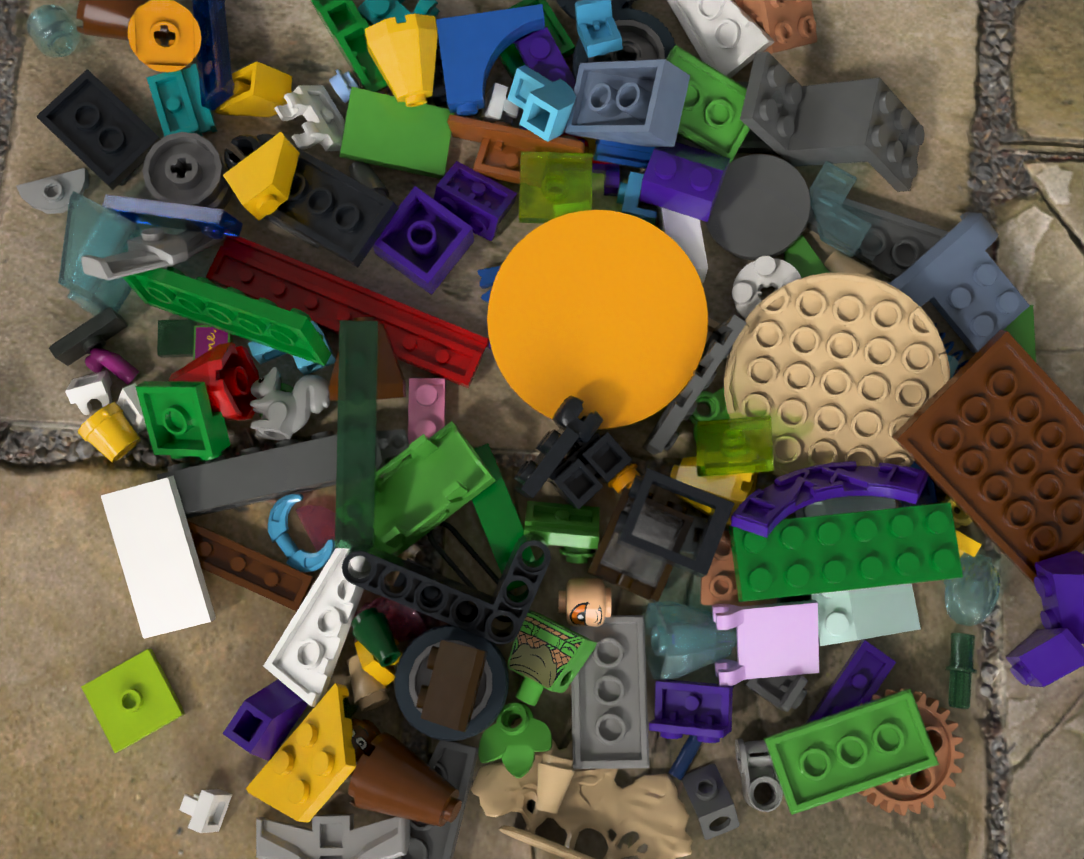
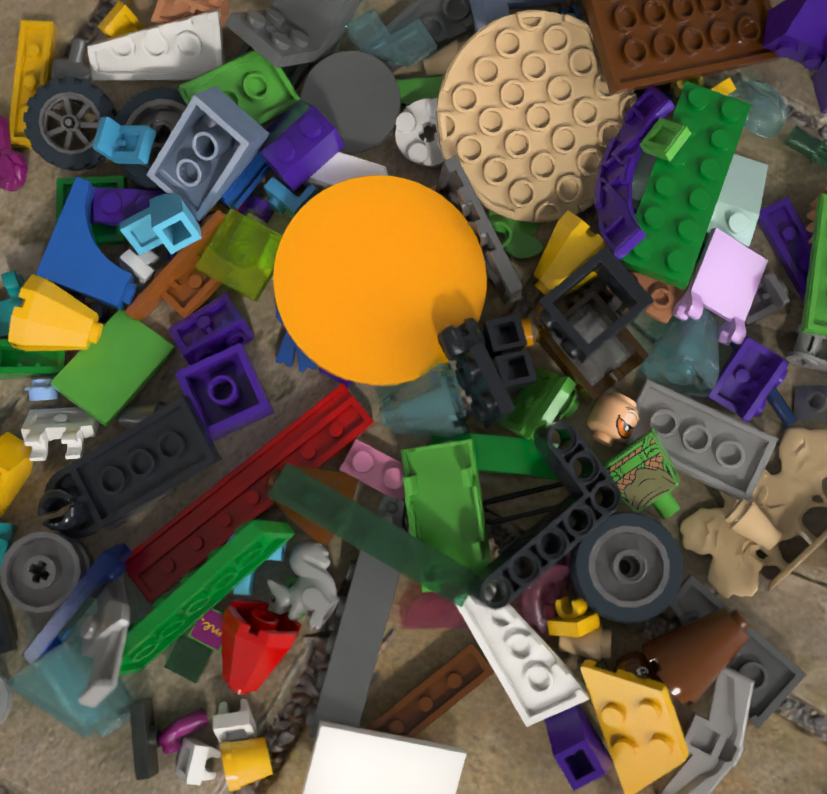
camera: 55 degrees left, 0 degrees up
green plate [135,381,231,460] -> none
yellow slope [223,132,300,221] -> none
dark azure piece [268,494,335,572] -> none
dark green cone [351,608,401,667] -> none
dark brown slope [416,640,488,732] -> none
bright green plate [478,703,552,779] -> none
clear neon green plate [696,415,774,477] -> none
none -> clear light blue cone [379,363,468,436]
none -> bright green tile [640,117,691,162]

